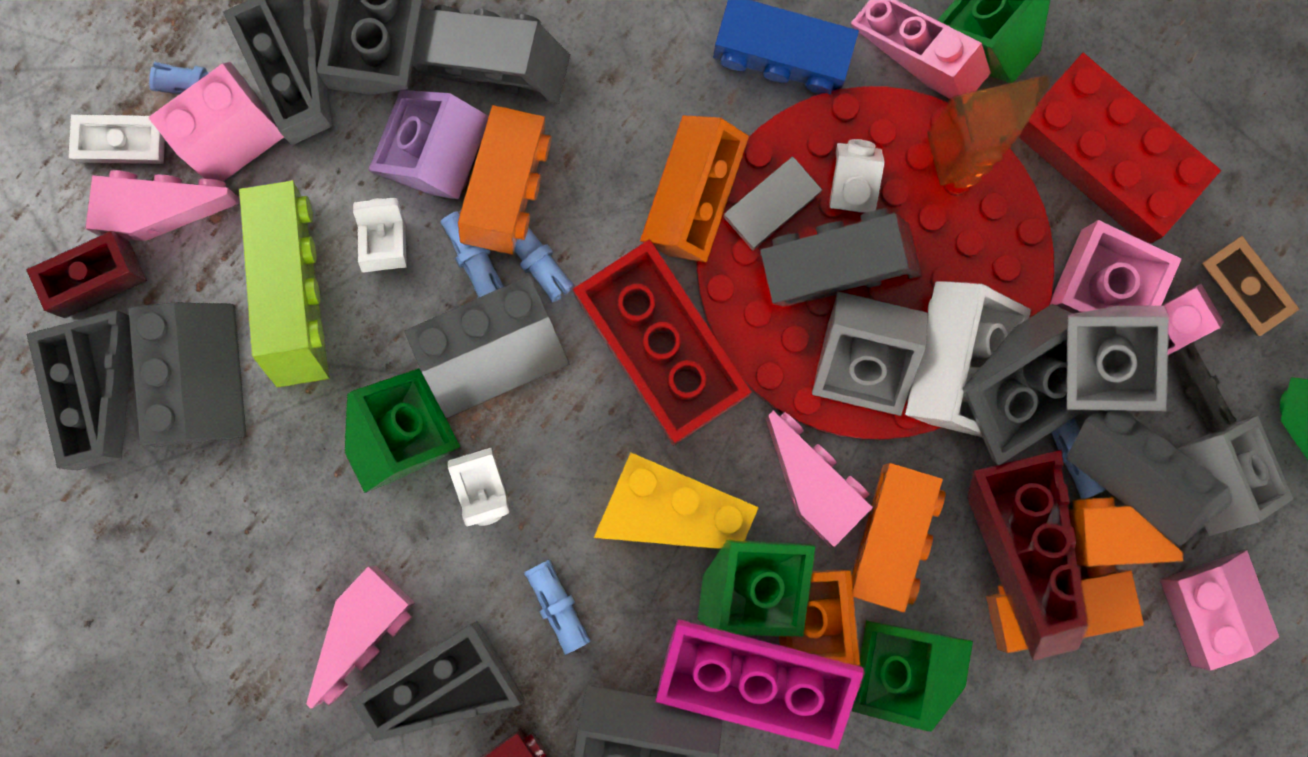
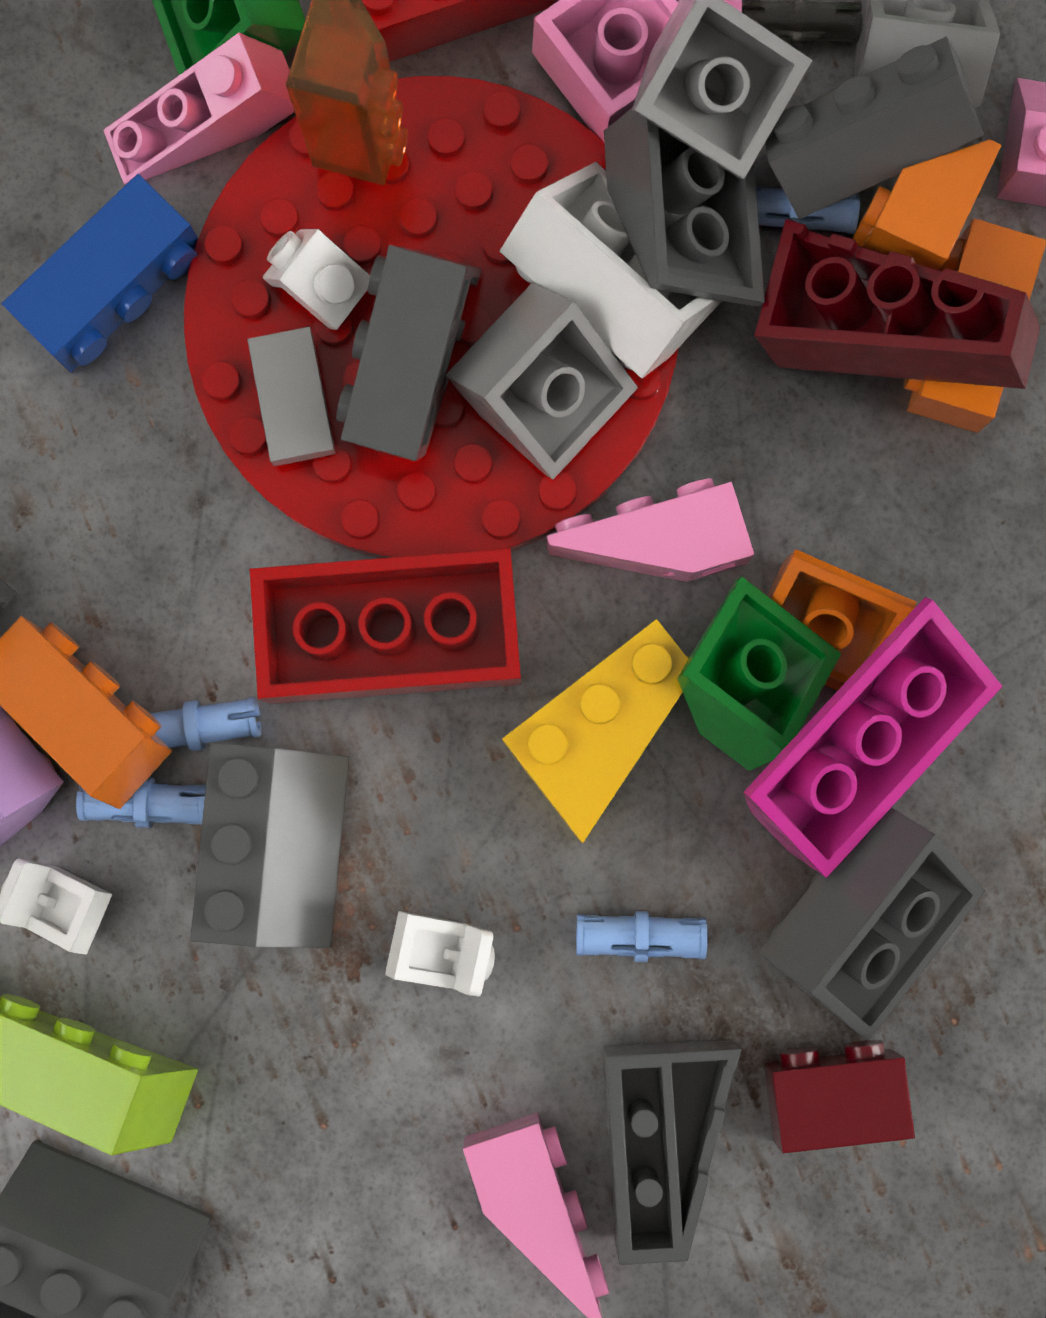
camera: 55 degrees left, 0 degrees up
green slope [344,368,460,493] -> none
orange brick [640,115,749,262] -> none
orange brick [851,463,946,613] -> none
green slope [851,620,973,732] -> none

